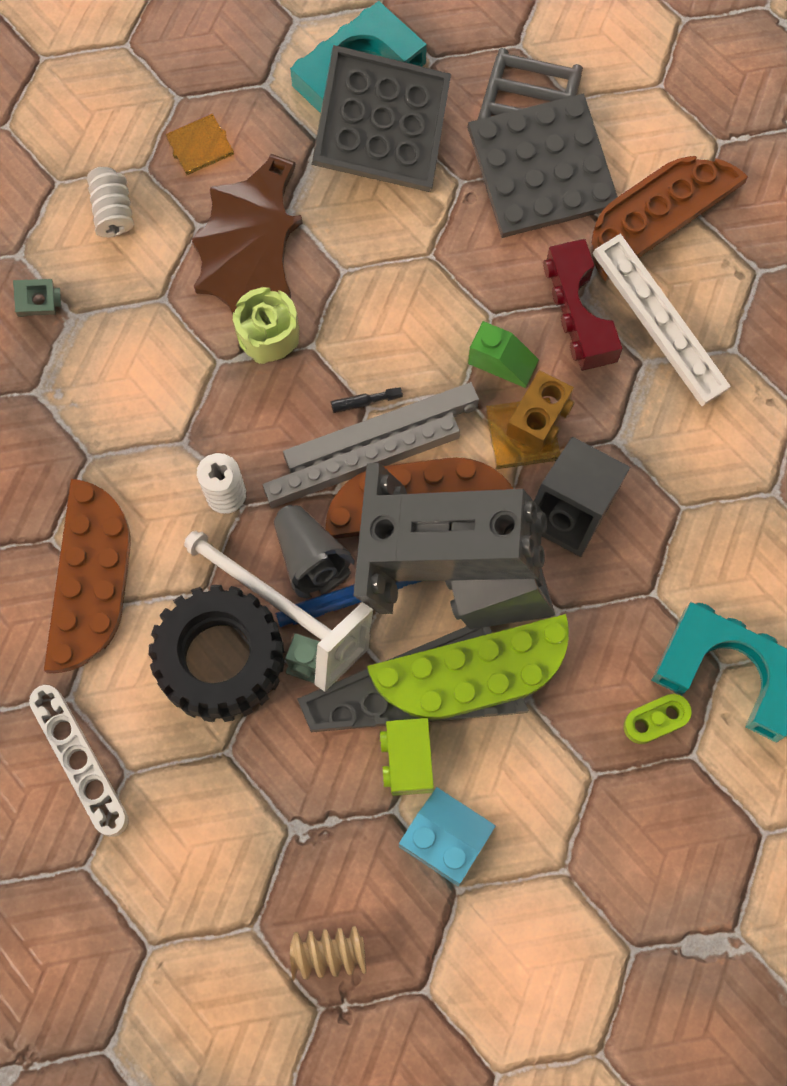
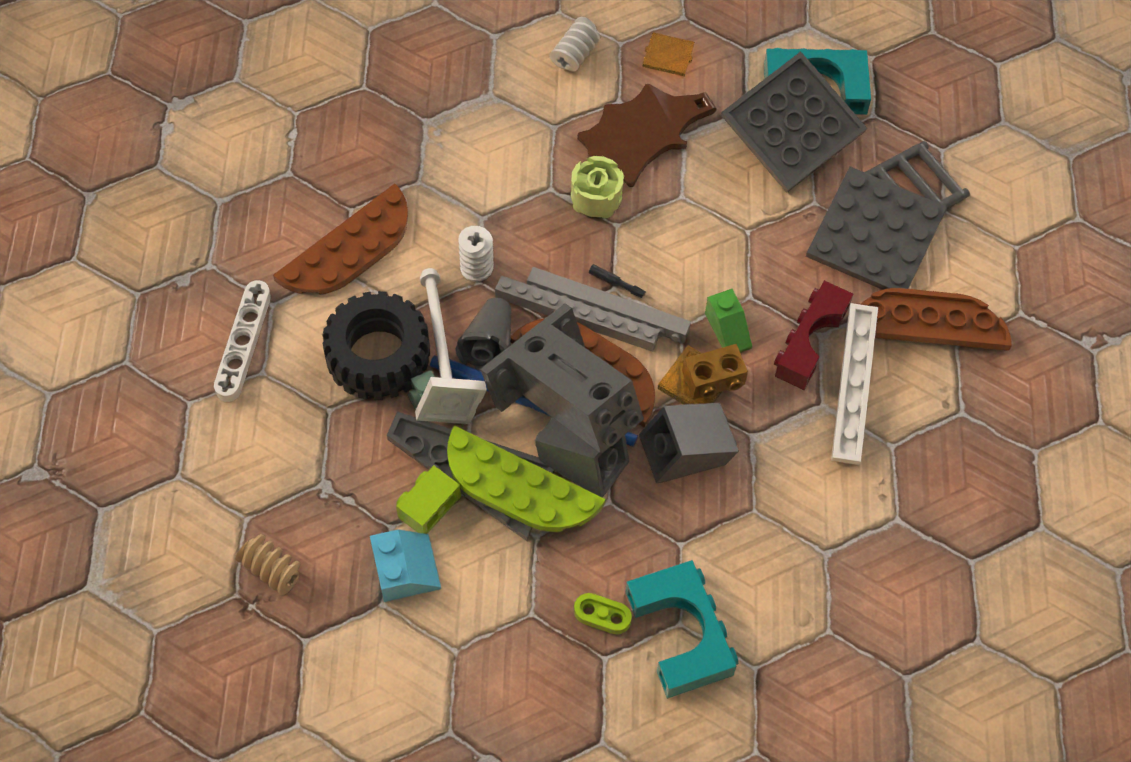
camera: 40 degrees right, 10 degrees down
sand green brick [13,279,62,317] -> none

